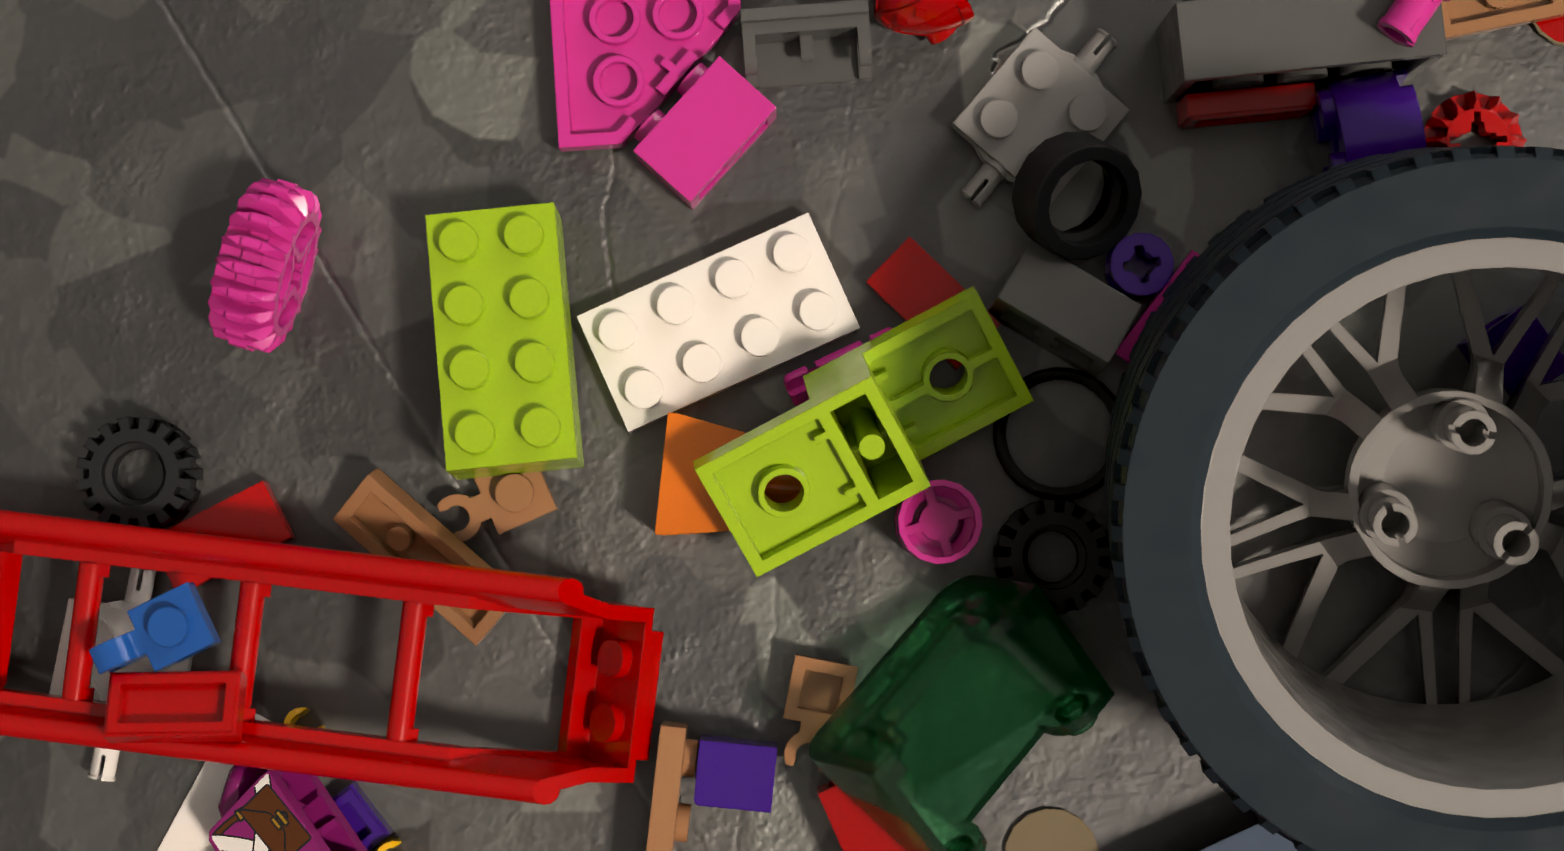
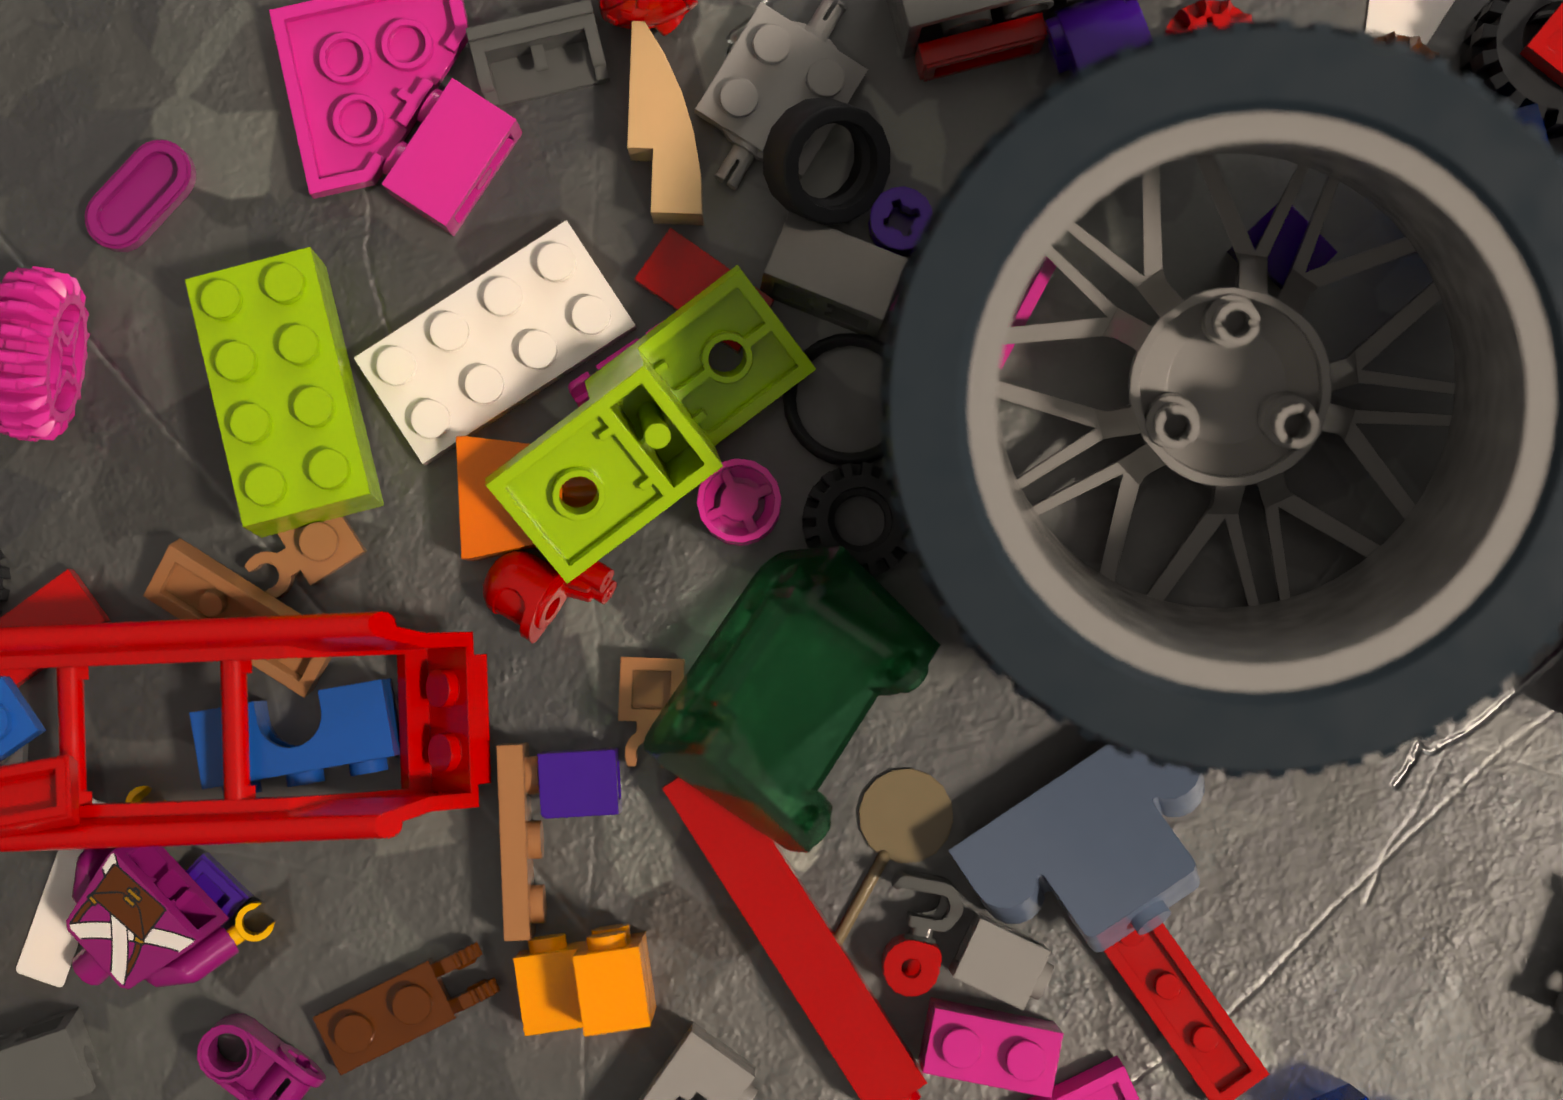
camera: 15 degrees left, 0 degrees up
none -> magenta tile [85,140,196,252]
none -> blue arch [189,679,400,797]
none -> red piece [483,551,617,643]
none -> tan slope [627,21,704,225]

